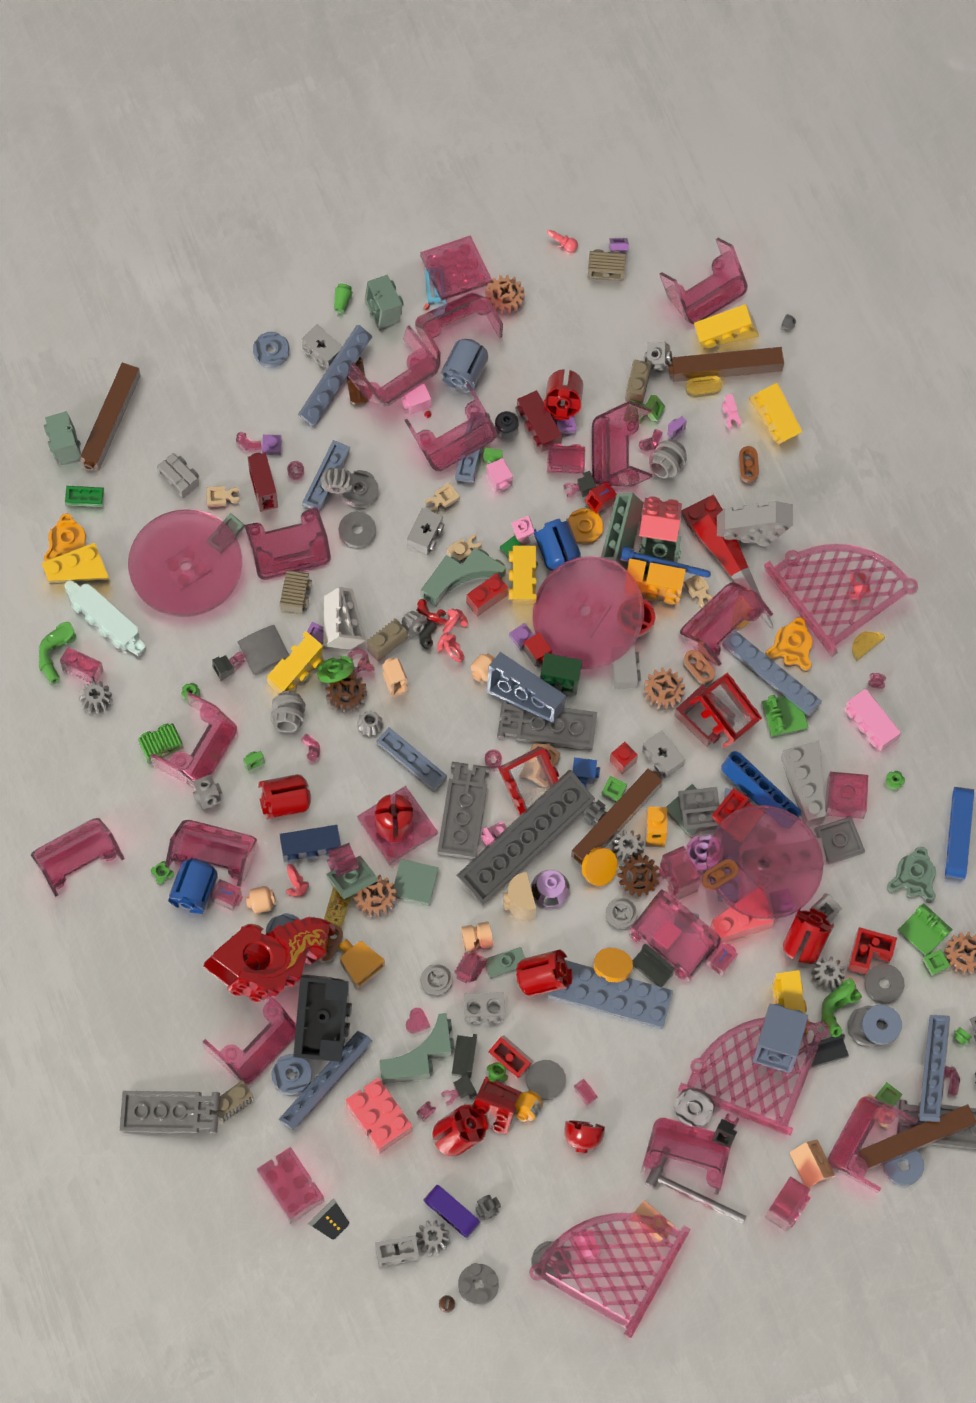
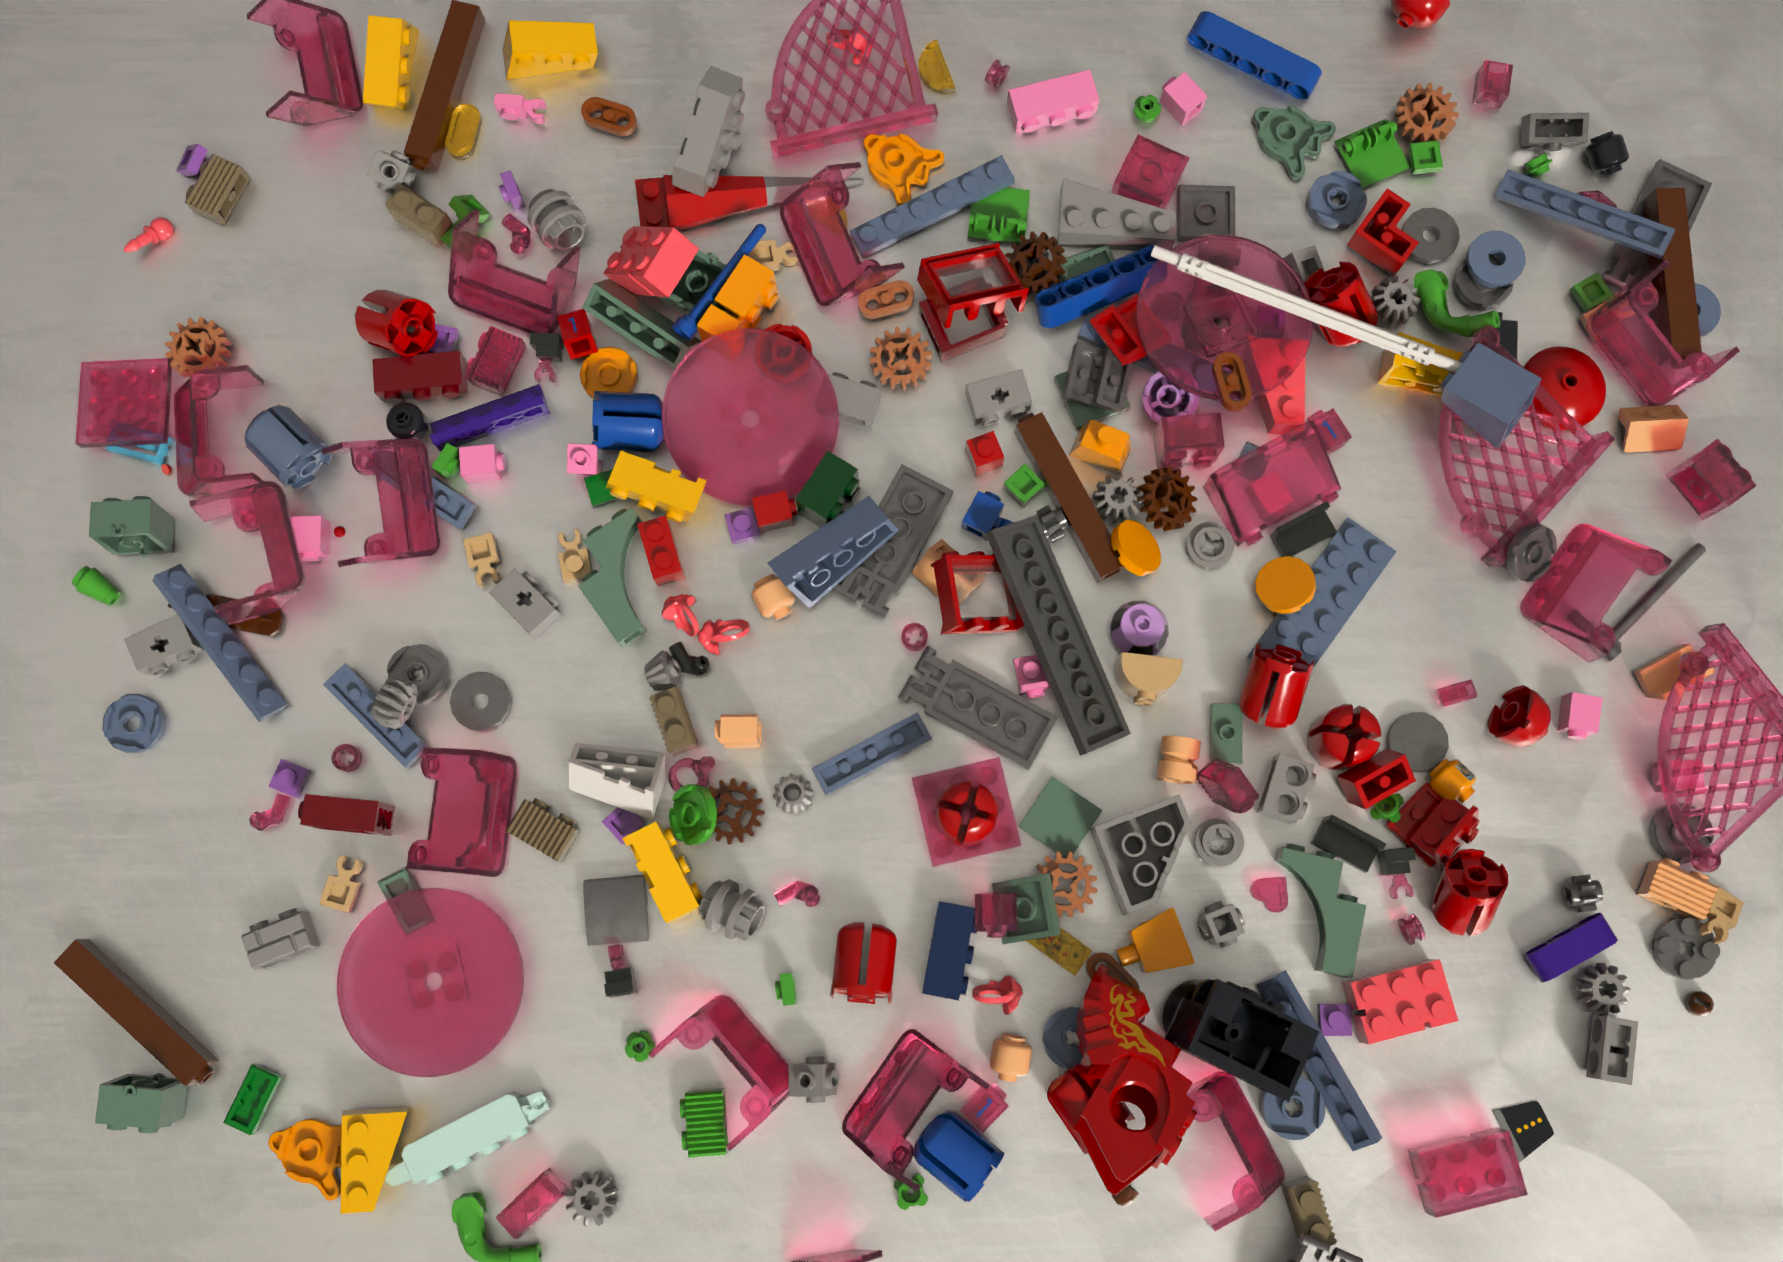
camera: 65 degrees left, 10 degrees up
red piece [416,599,447,625] -> none
pearl dark grey piece [712,1113,739,1148] -> none
none -> dark purple fence [429,384,551,452]
none -> reddish brown gear [1005,231,1067,295]
none -> sand green plate [1058,244,1115,282]
none -> light grey brick [1090,794,1191,915]
none -> reddish brown hinge [1112,1185,1139,1206]
none -> white axle [1151,245,1462,373]
none -> bright pink brick [1160,72,1207,126]
none -> light grey brick [1197,901,1245,948]
none -> sand blue plate [1307,171,1367,230]
none -> red cylinder [1307,704,1381,770]
none -> medium lavender plate [1317,1004,1352,1036]
none -> red dish [1523,346,1606,431]
none -> bright pink brick [1557,692,1603,740]
none -> light nougat brick [1637,858,1718,920]
none -> tan plate [1700,886,1744,944]

